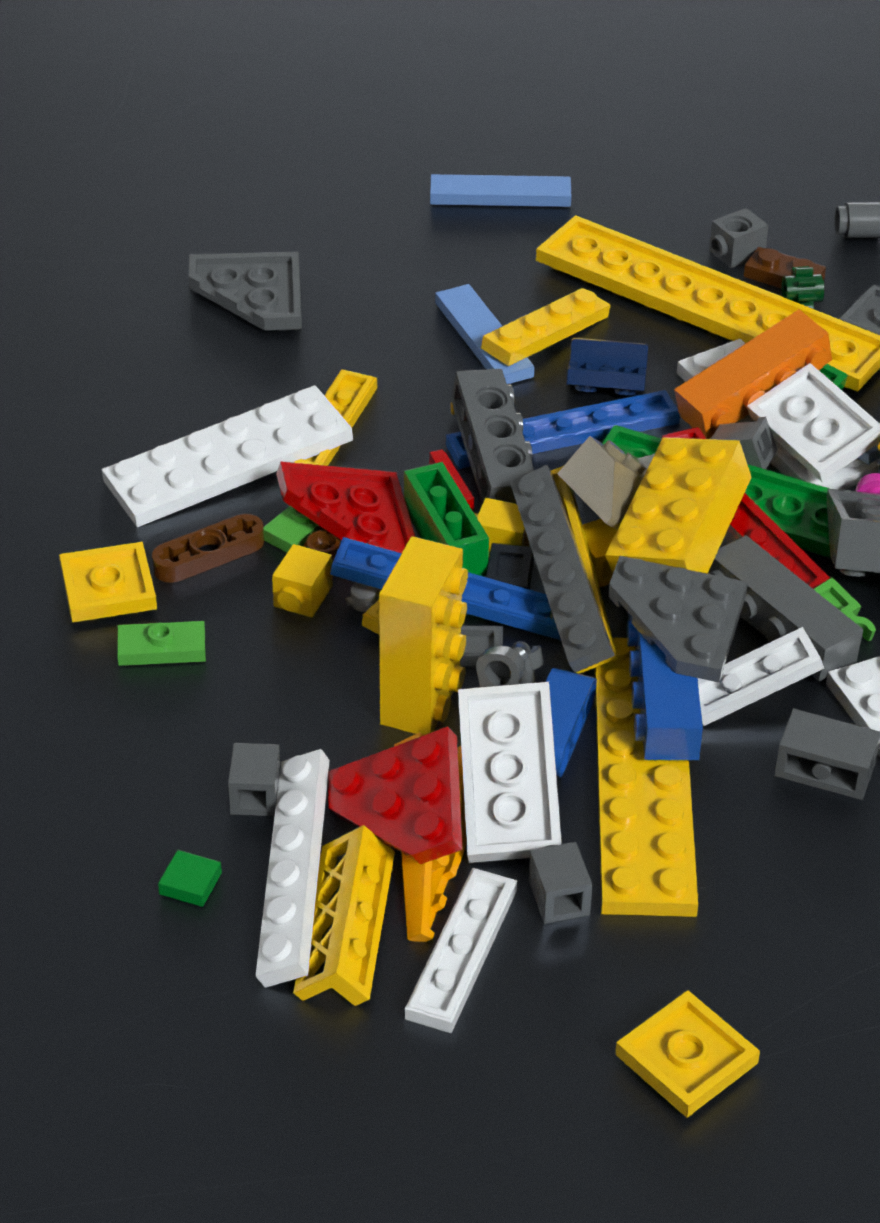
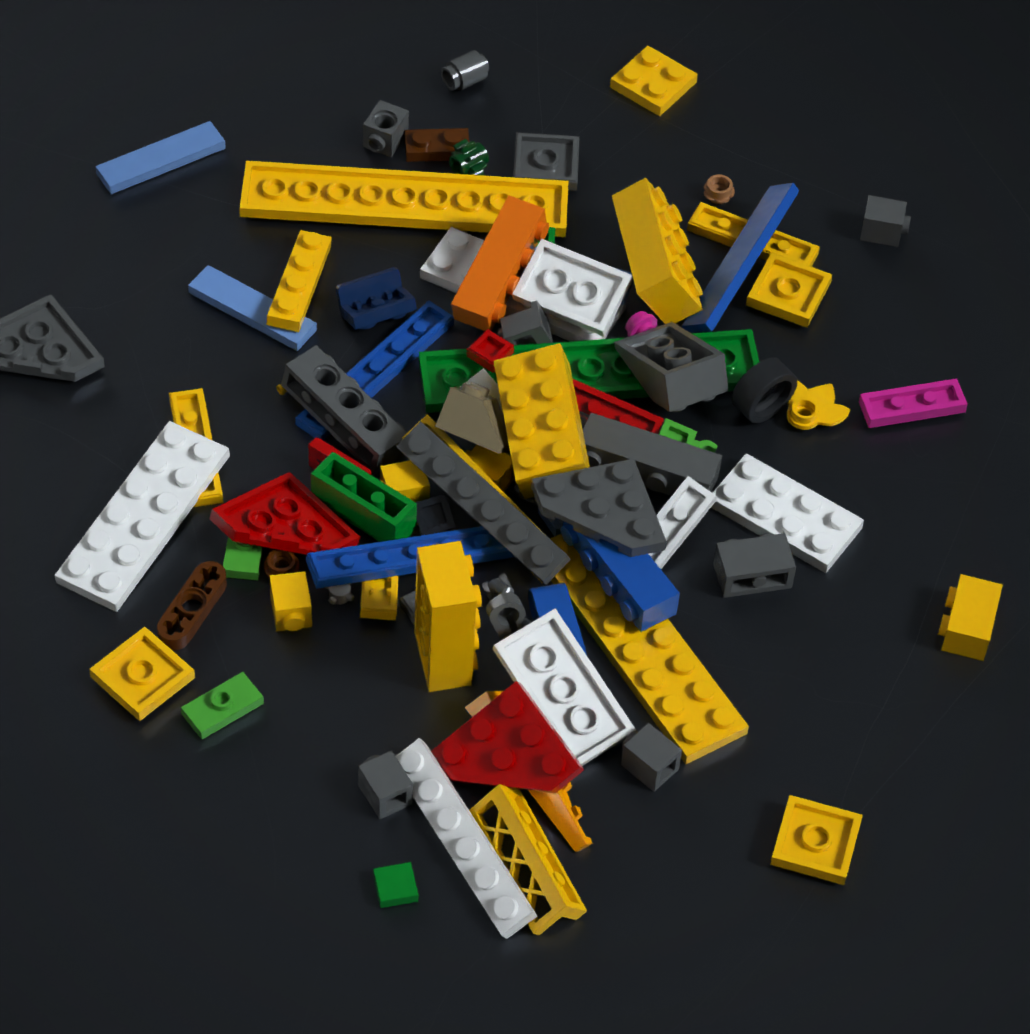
camera: 35 degrees left, 10 degrees up
white tile [405,868,517,1033] -> none

